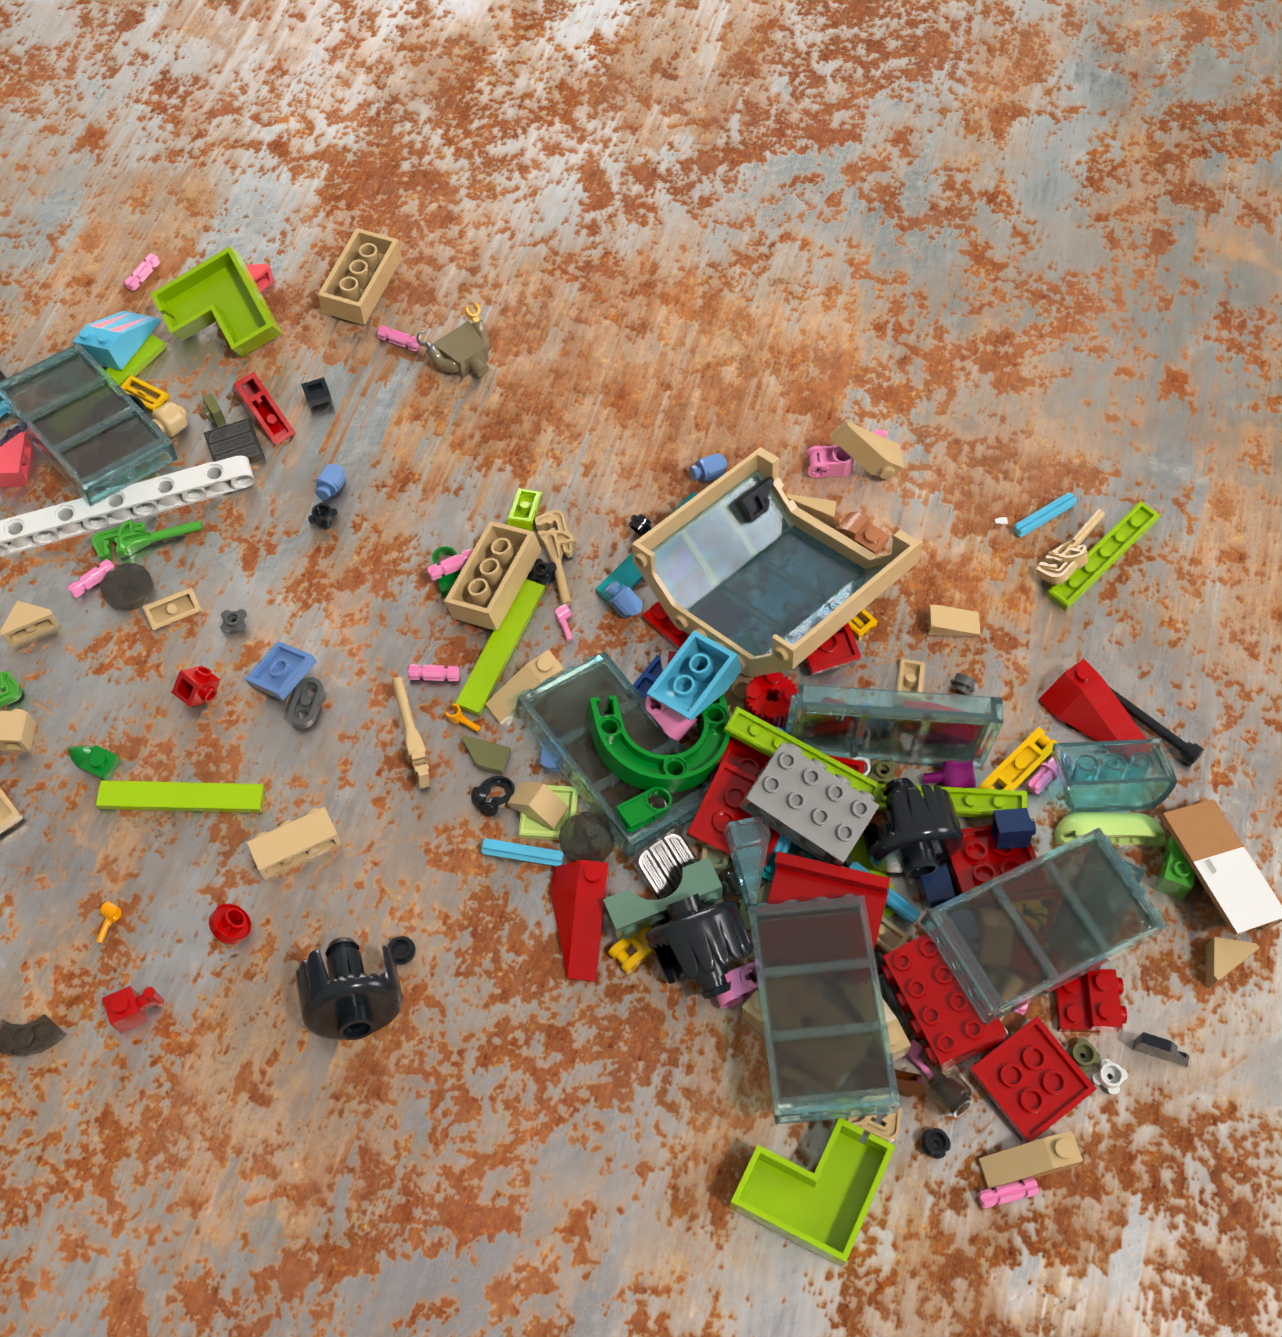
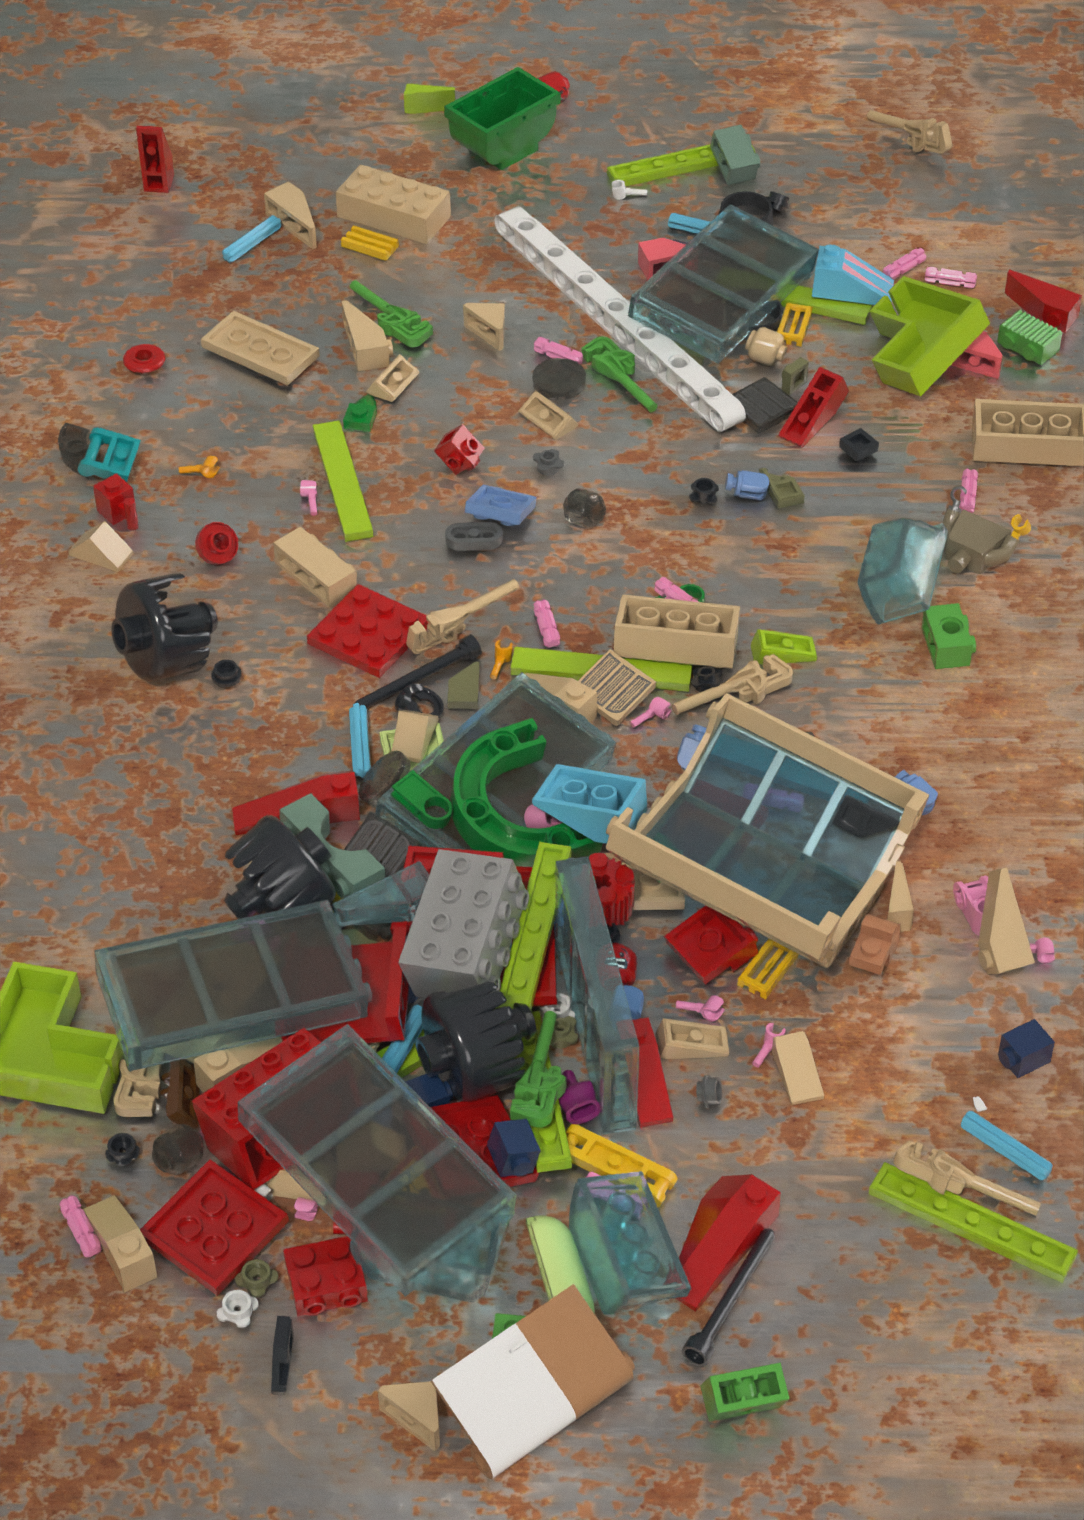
camera: 75 degrees right, 15 degrees down
none -> tan slope [68,521,133,572]
none -> teal plate [78,427,141,482]
none -> bright pink hand [300,480,318,516]
none -> red plate [307,584,428,678]
none -> black piece [354,634,482,708]
none -> tan slope [366,354,420,402]
none -> bright green piece [510,1011,566,1127]
none -> clear smoke head [563,488,606,528]
none -> tile [578,649,656,726]
none -> bright pink hand [676,995,725,1022]
none -> bright green brick [700,1362,790,1422]
none -> bright pink hand [752,1023,786,1068]
none -> olive tile [759,468,805,509]
none -> clear light blue windscreen [858,518,948,625]
none -> bright pink axle [883,248,926,280]
none -> bright green brick [921,603,976,669]
none -> bright green brick [997,309,1062,365]
none -> dark blue brick [998,1019,1055,1078]
none -> red slope [1005,270,1082,333]

